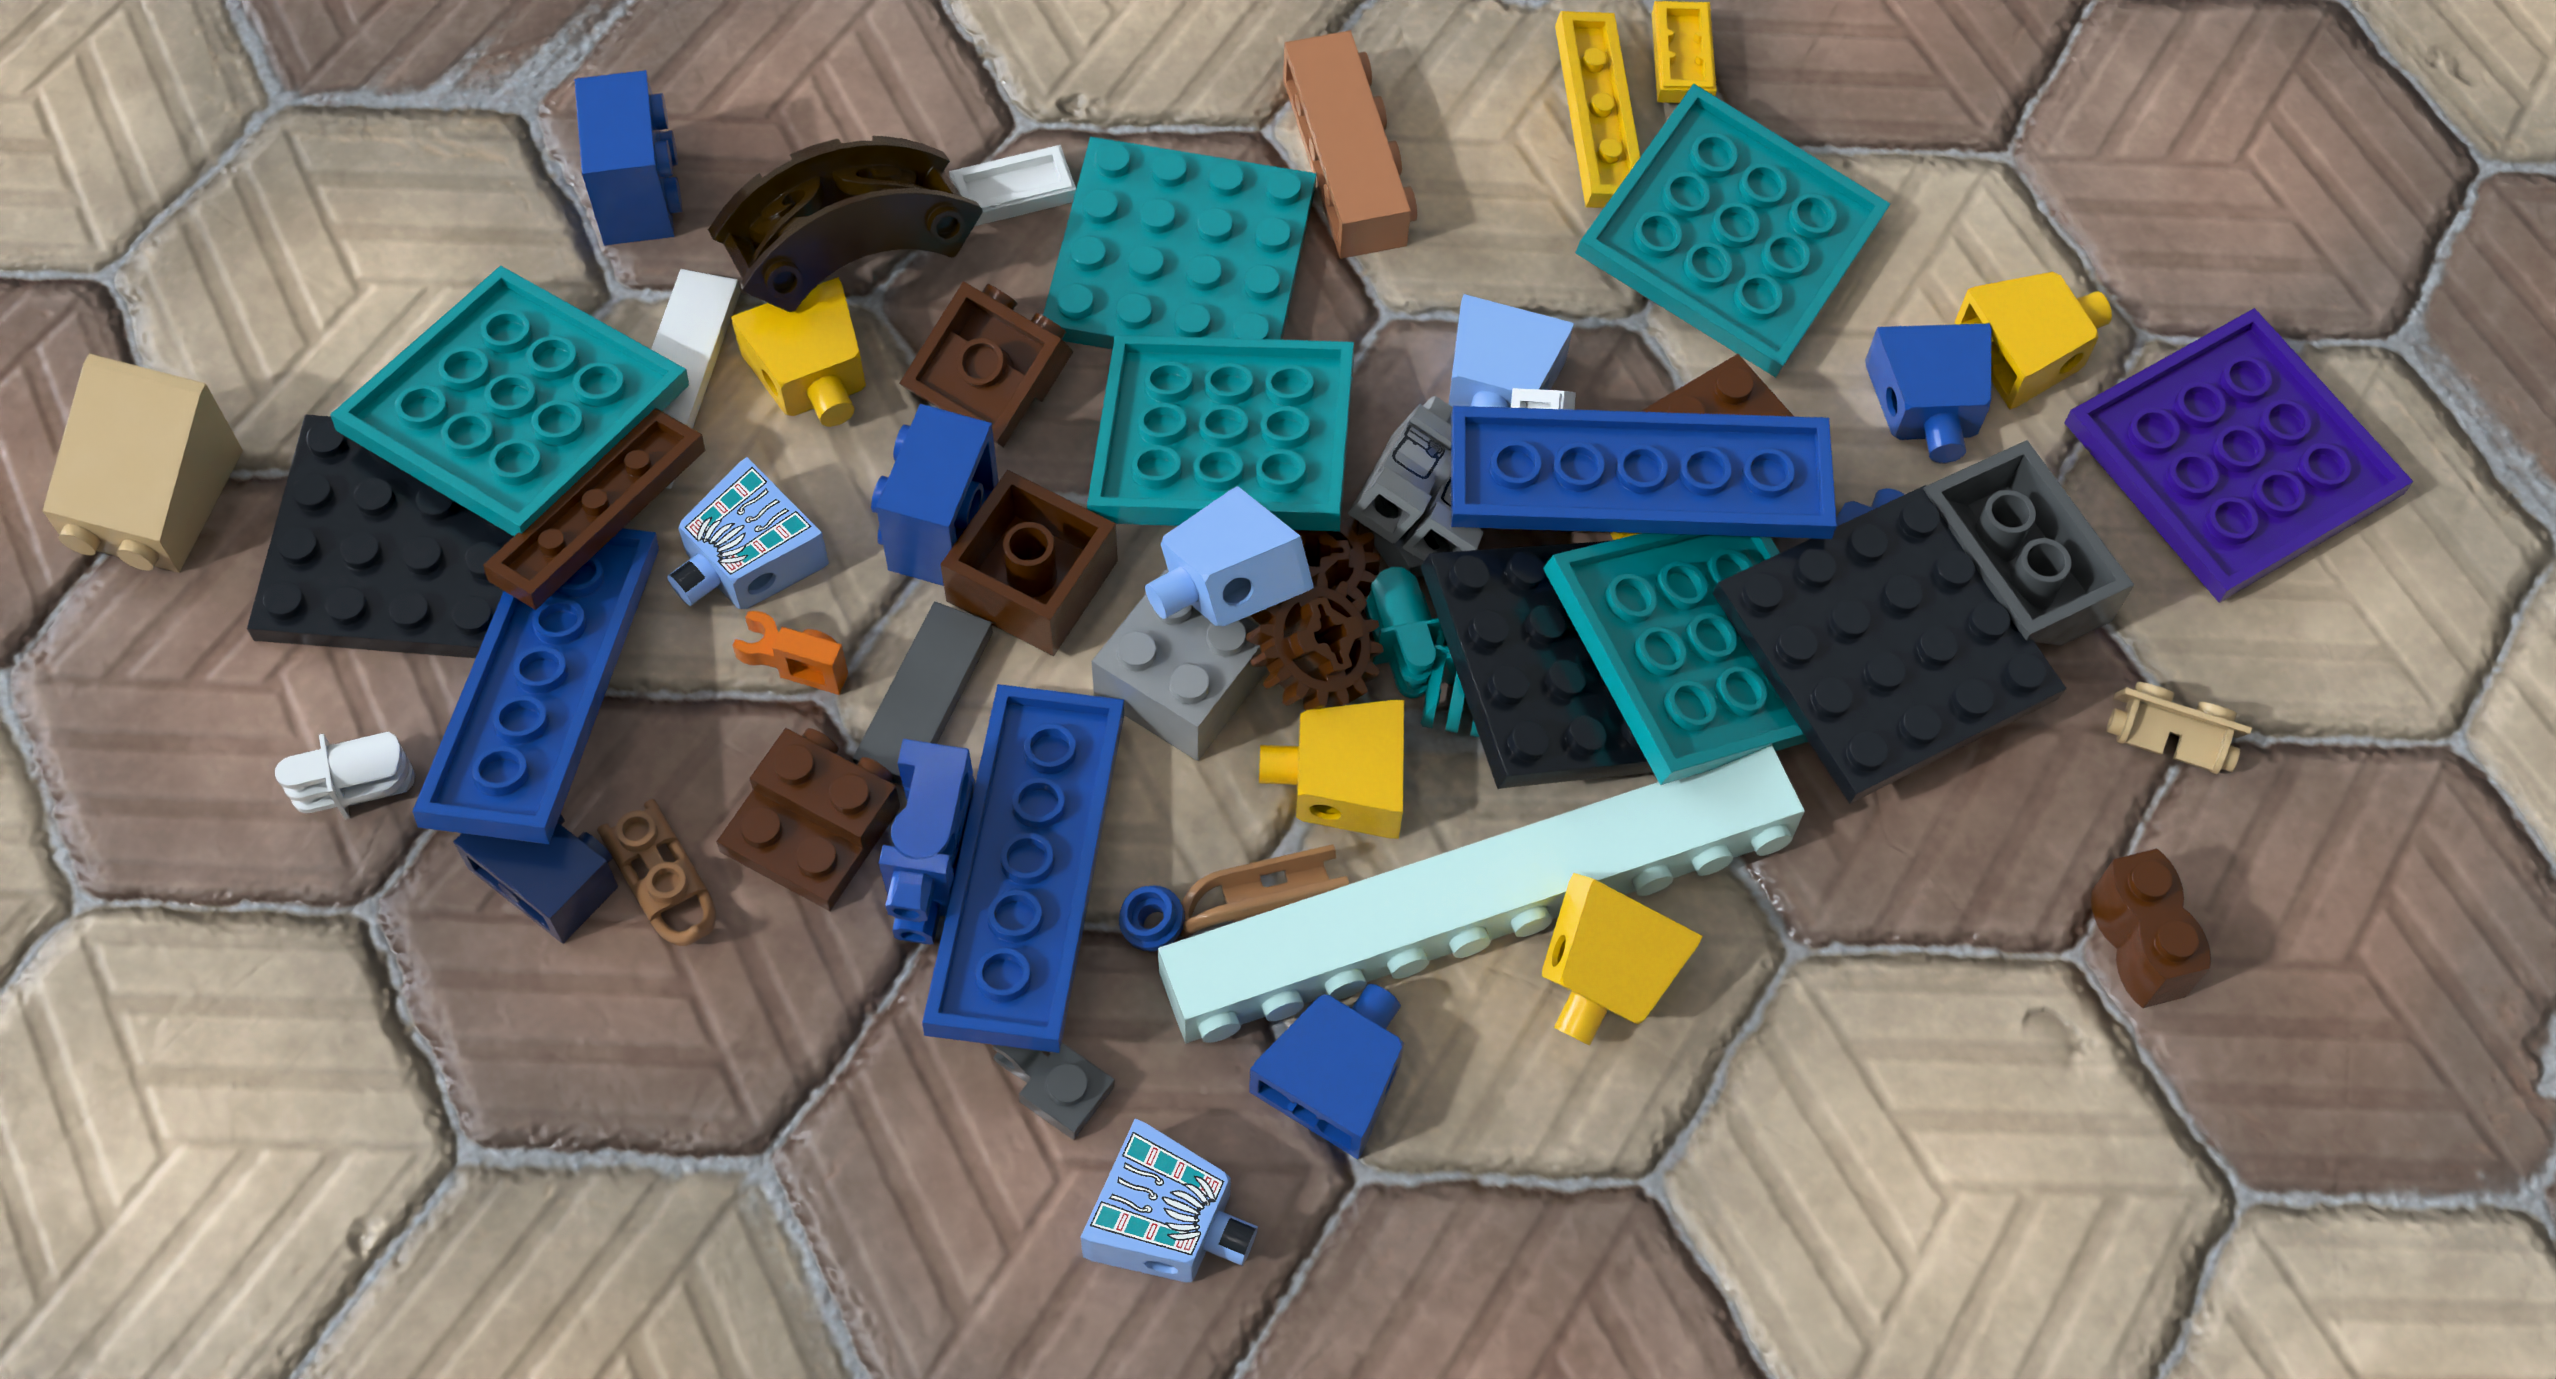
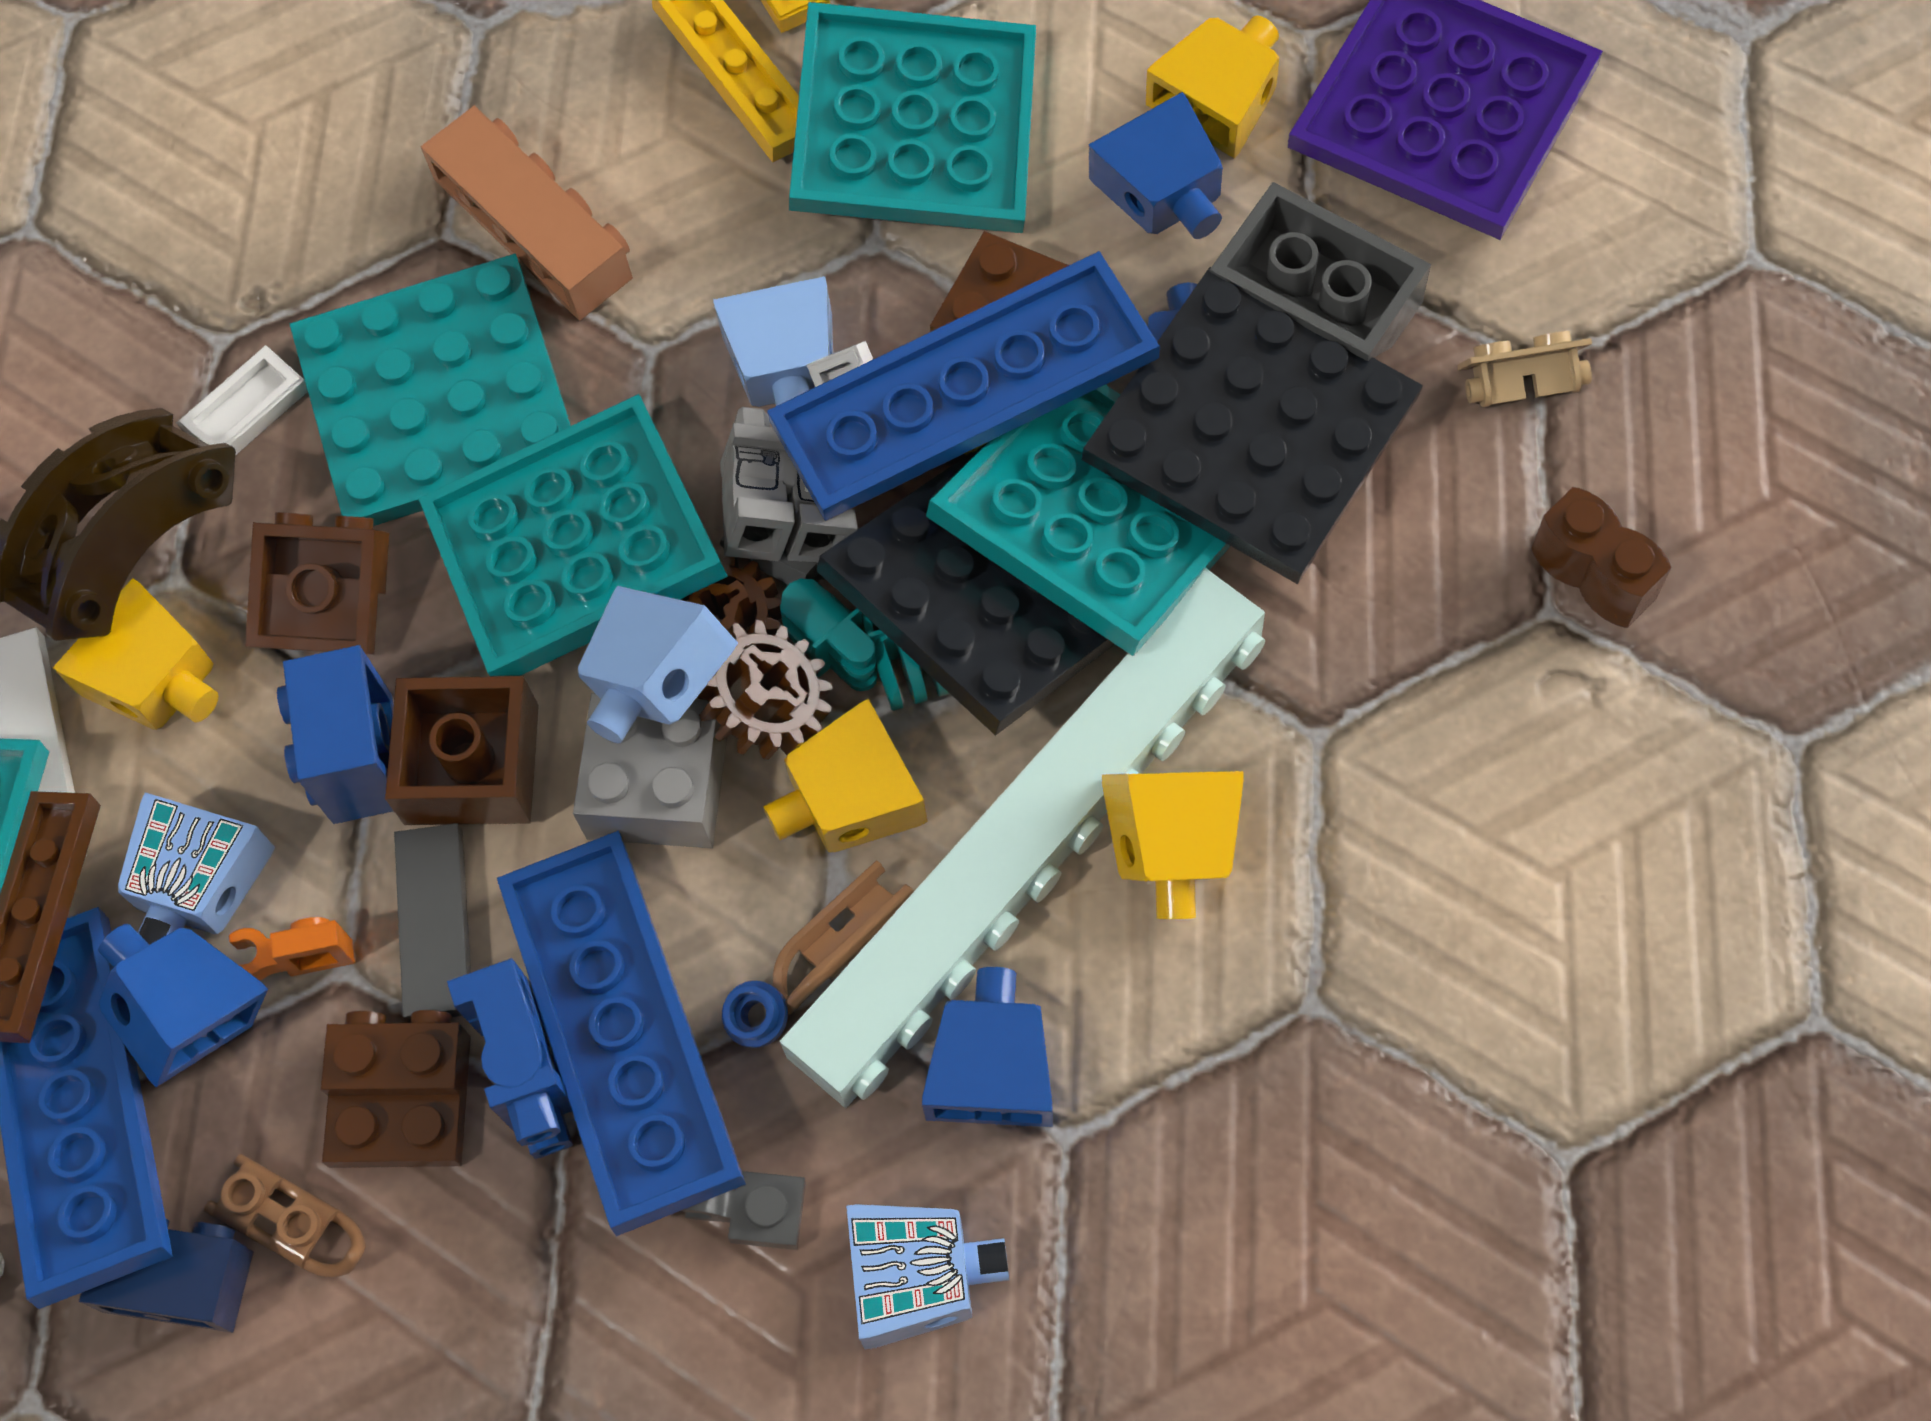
camera: 20 degrees left, 5 degrees up
none -> blue torso [98,924,268,1087]

